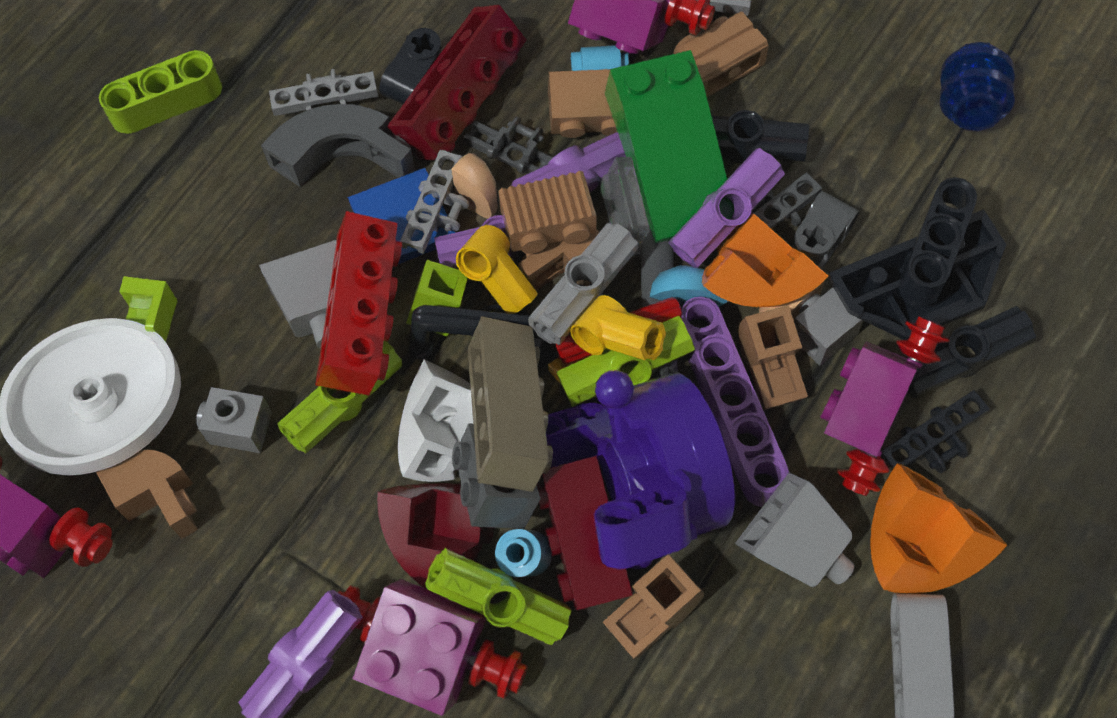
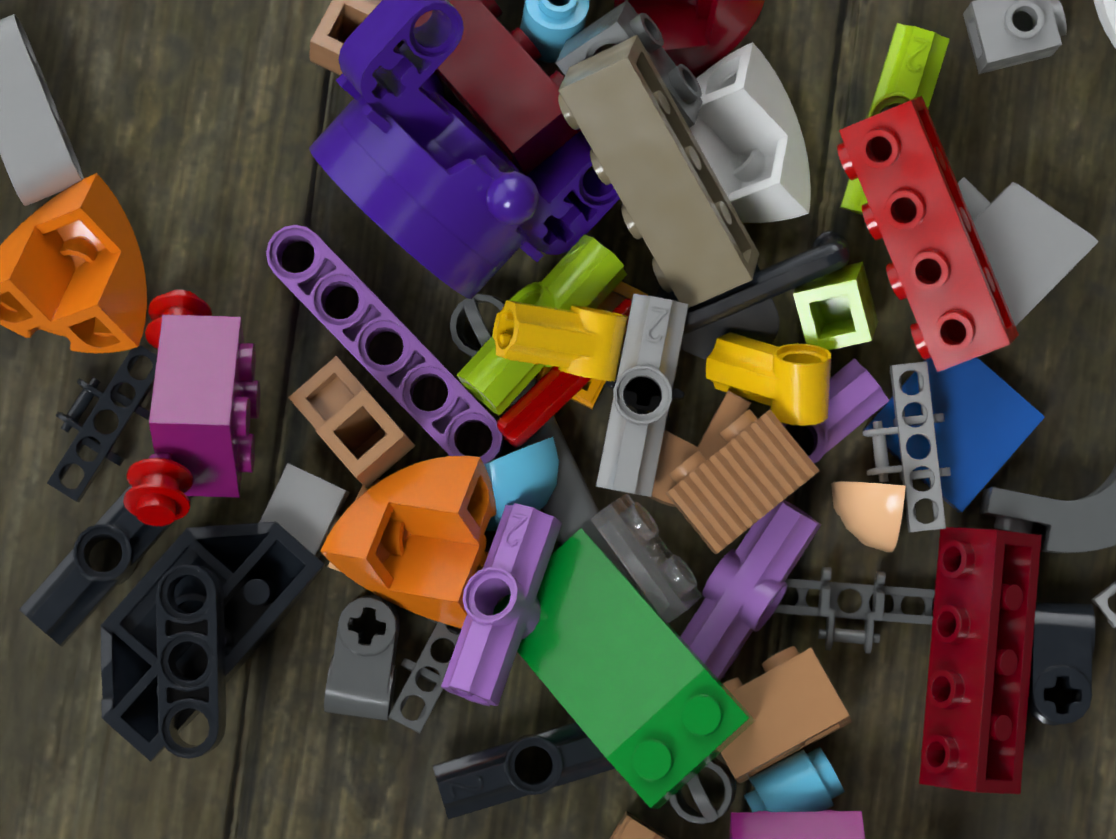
camera: 155 degrees right, 20 degrees up
light grey torso [735,473,854,587] -> none

